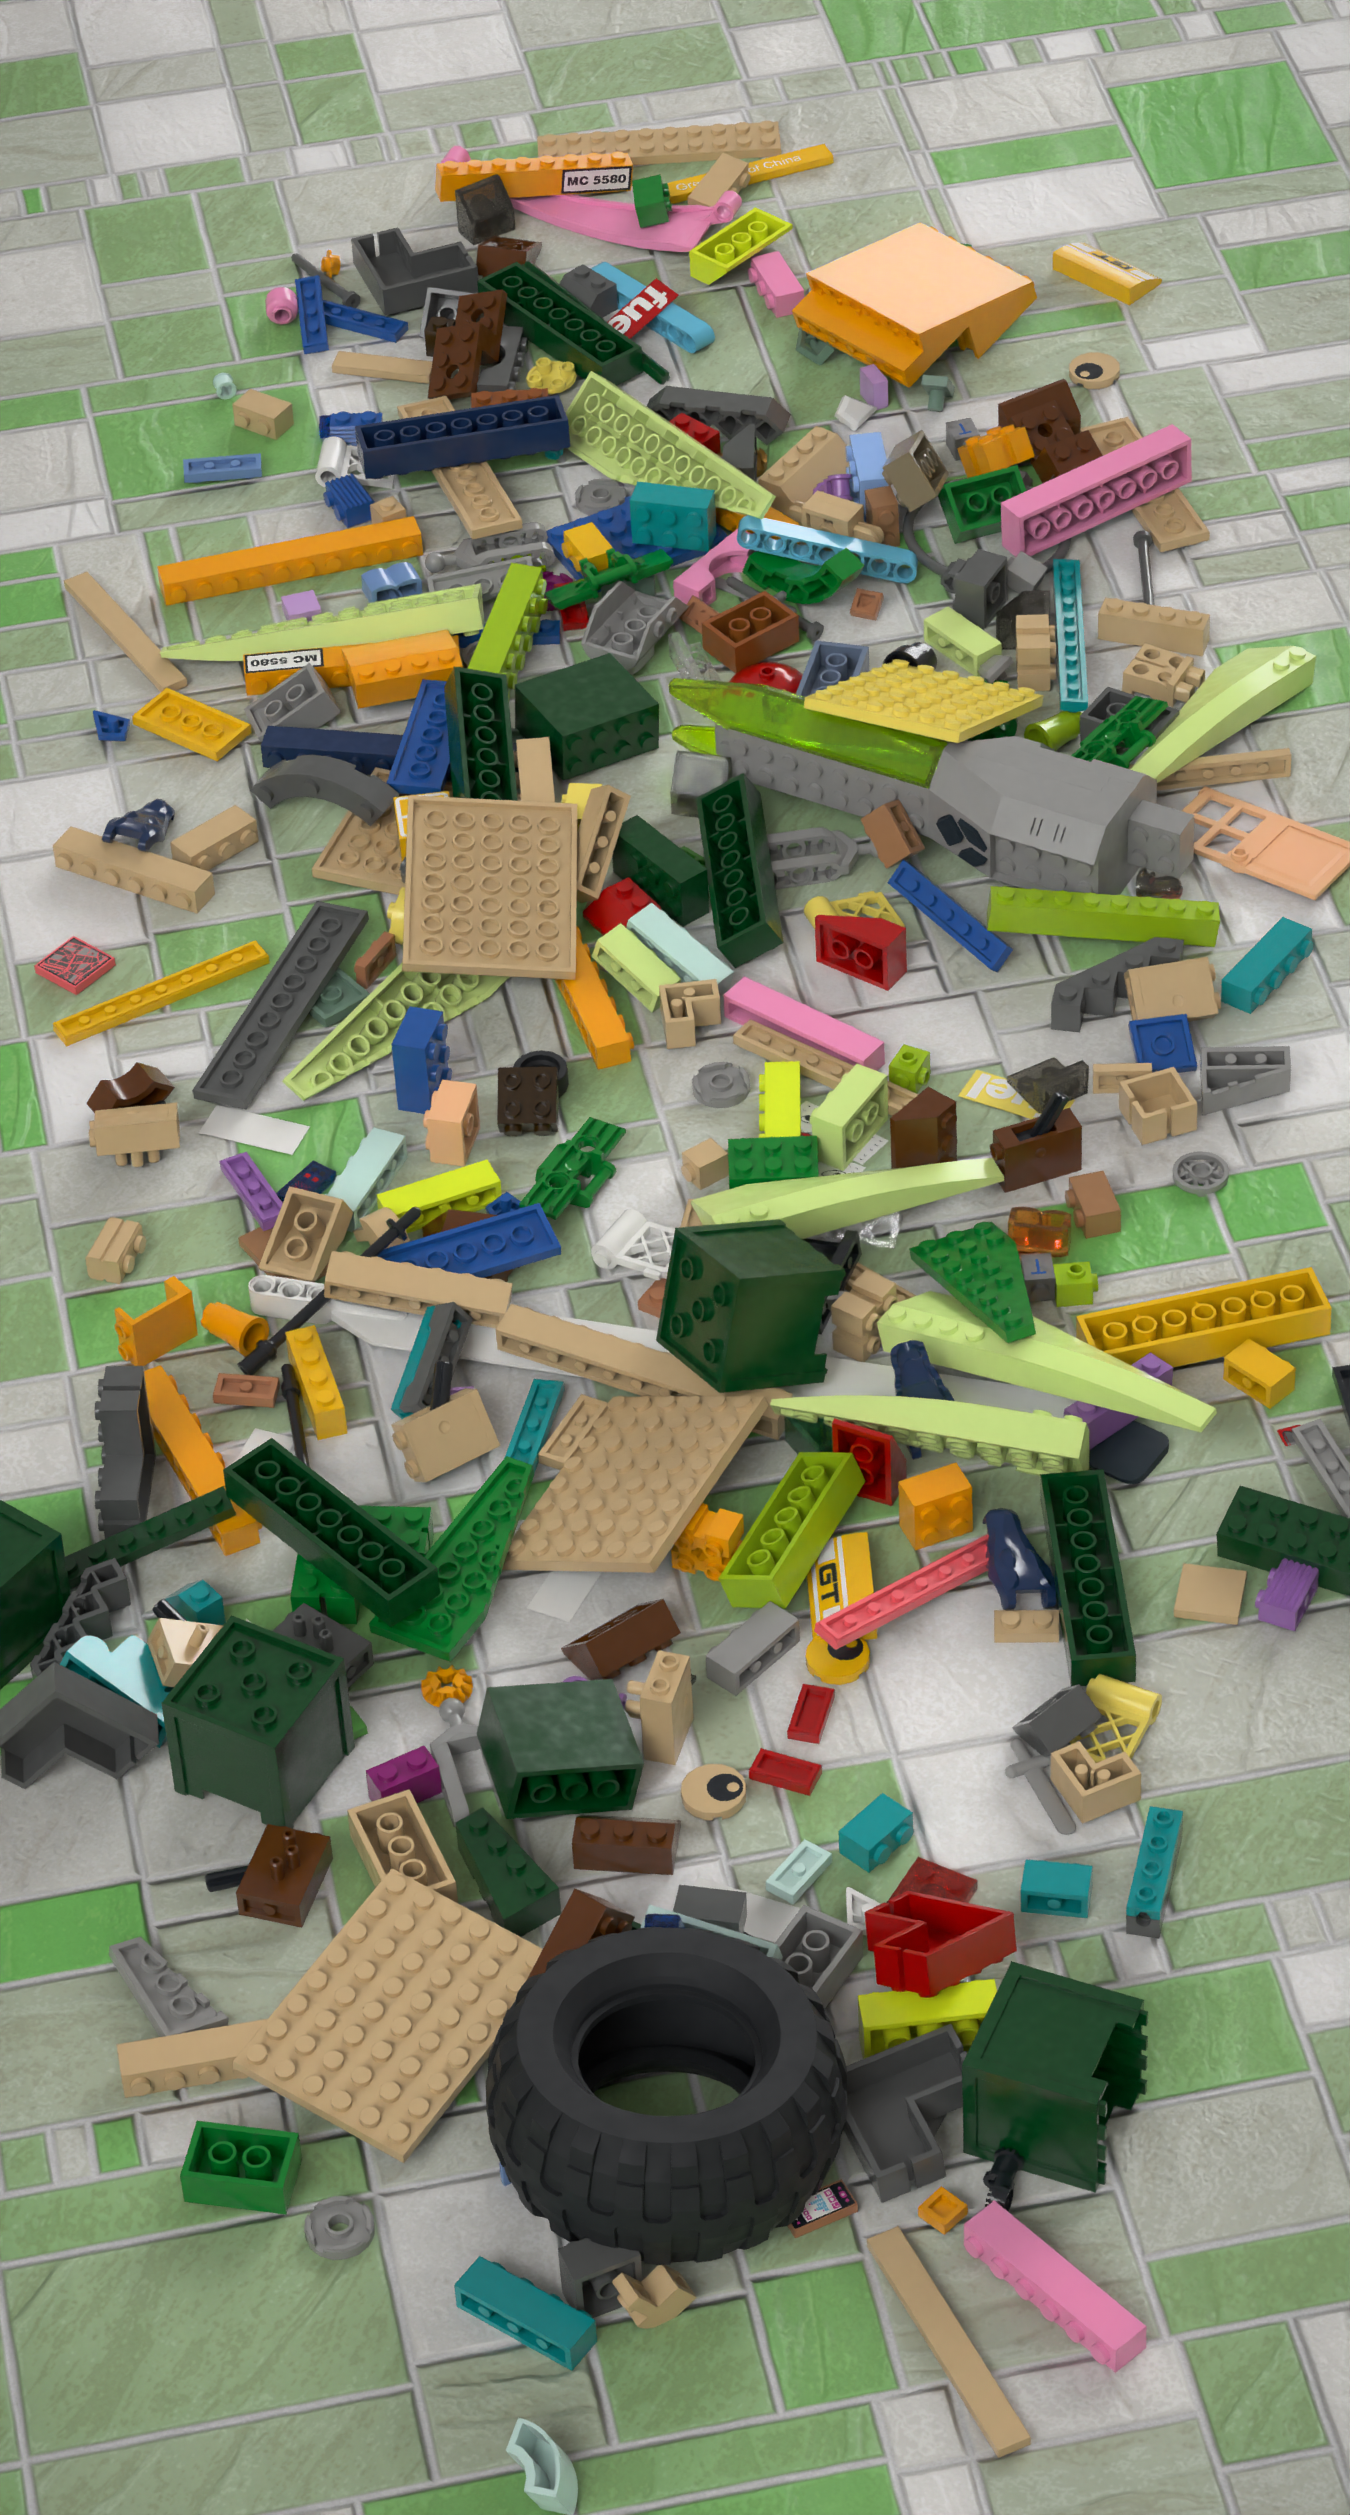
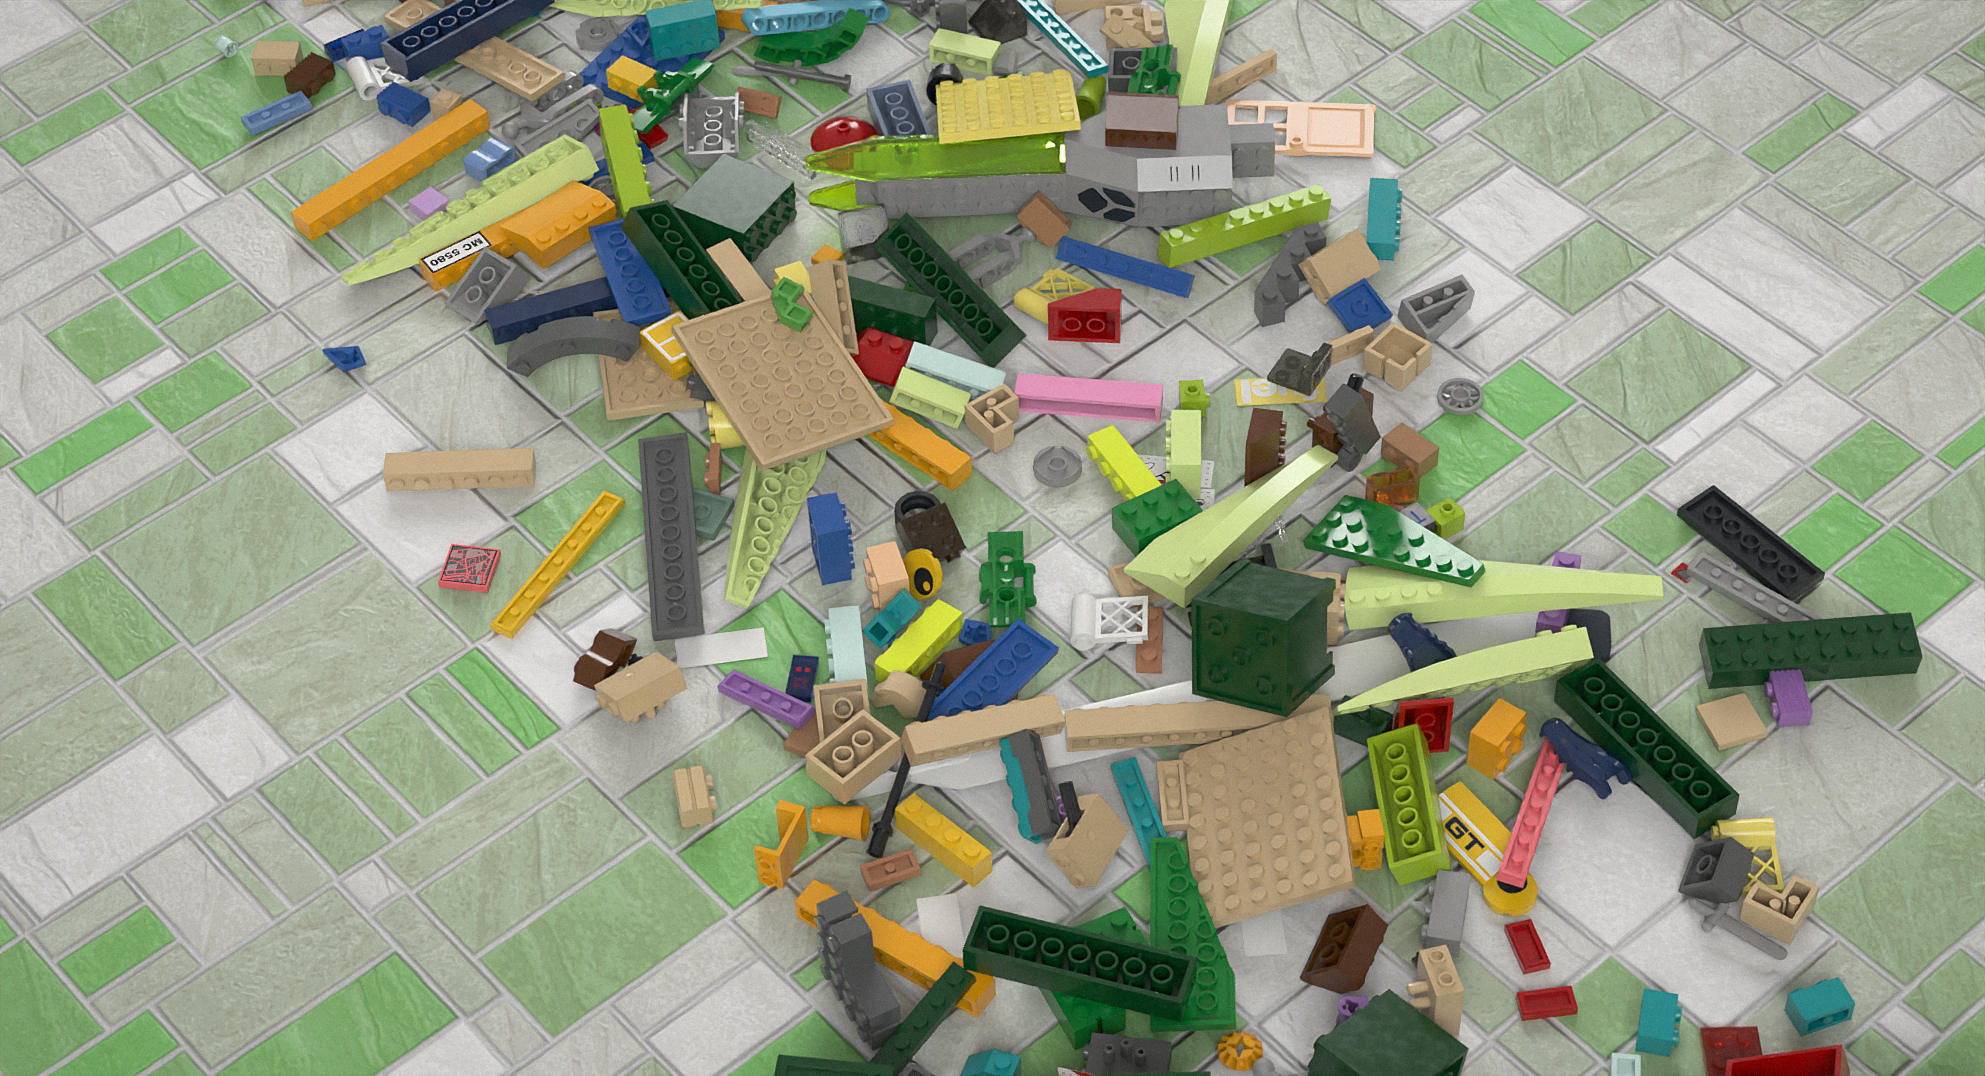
camera: 30 degrees left, 5 degrees up
tan tile [64,572,188,692] -> none
dark blue animal [102,799,175,852] -> none
yellow plate [132,688,252,761] -> none
tan brick [170,805,259,871] -> none
black bar [281,1364,310,1467] -> none
bright pink arch [673,529,756,605] -> none
tan brick [681,1138,729,1190] -> none
tan tile [681,1764,746,1821] -> none
dark orange brick [701,591,799,673] -> none
tan plate [733,1019,918,1116] -> none
nougat tile [850,588,884,621] -> none
tan plate [994,1610,1059,1643] -> none
tan brick [1016,614,1056,691] -> none
yellow brick [1076,1267,1332,1367] -> none
teal piece [1126,1806,1183,1939] -> none
clear smoke animal [1136,867,1183,899] -> none
yellow brick [1223,1338,1296,1409] -> none
none -> reddish brown brick [284,52,336,99]
none -> bright green tile [771,277,813,333]
none -> tan brick [805,709,902,804]
none -> light orange tile [811,244,844,265]
none -> teal brick [862,588,923,649]
none -> yellow tile [903,548,943,600]
none -> tan plate [1100,13,1156,48]
none -> slope [1105,92,1179,150]
none -> dark grey hinge [1324,383,1381,472]

